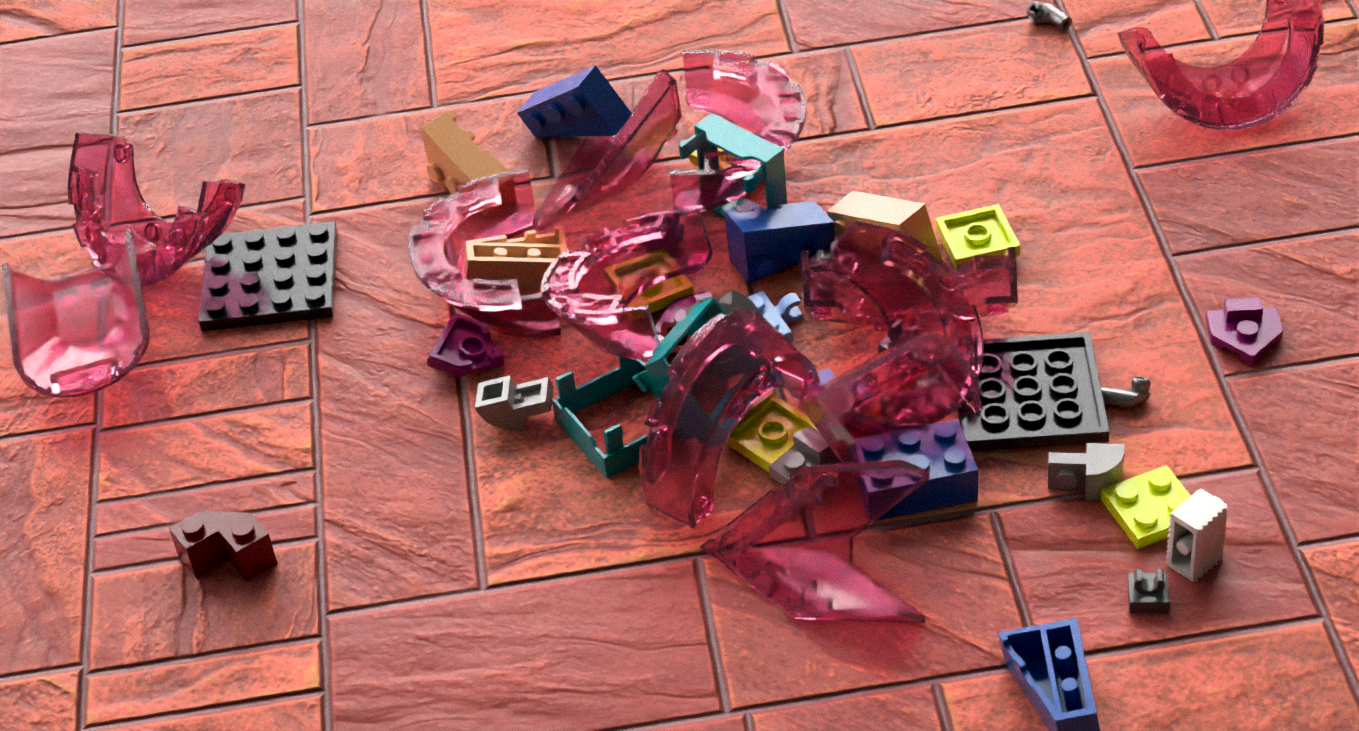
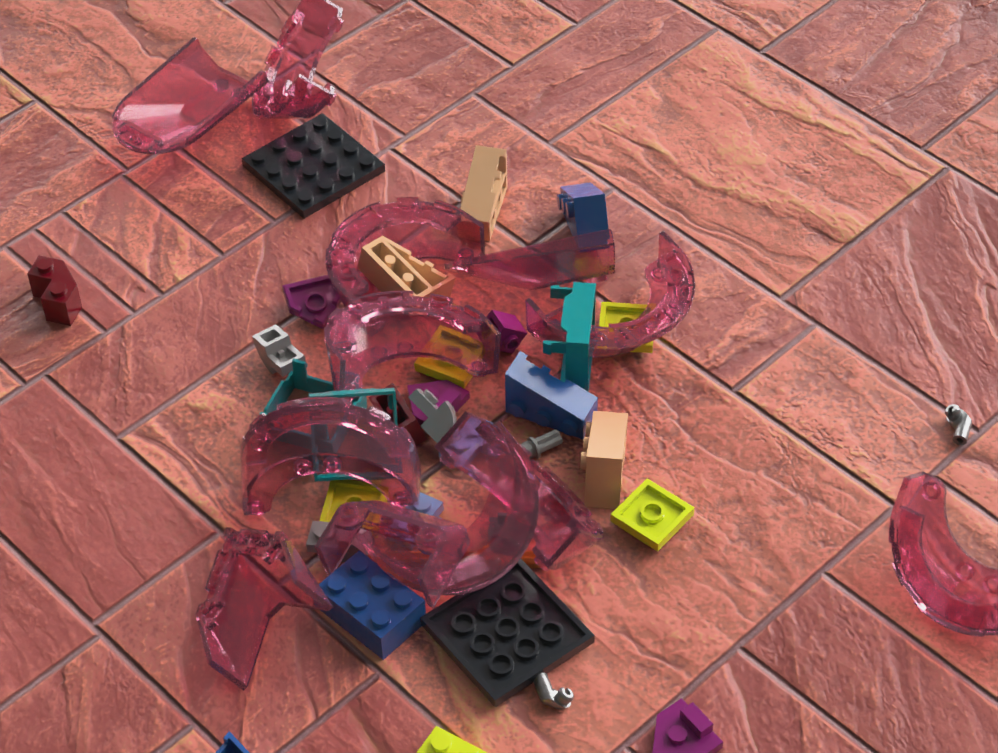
camera: 50 degrees right, 5 degrees up
light grey brick [1048,443,1124,501] -> none

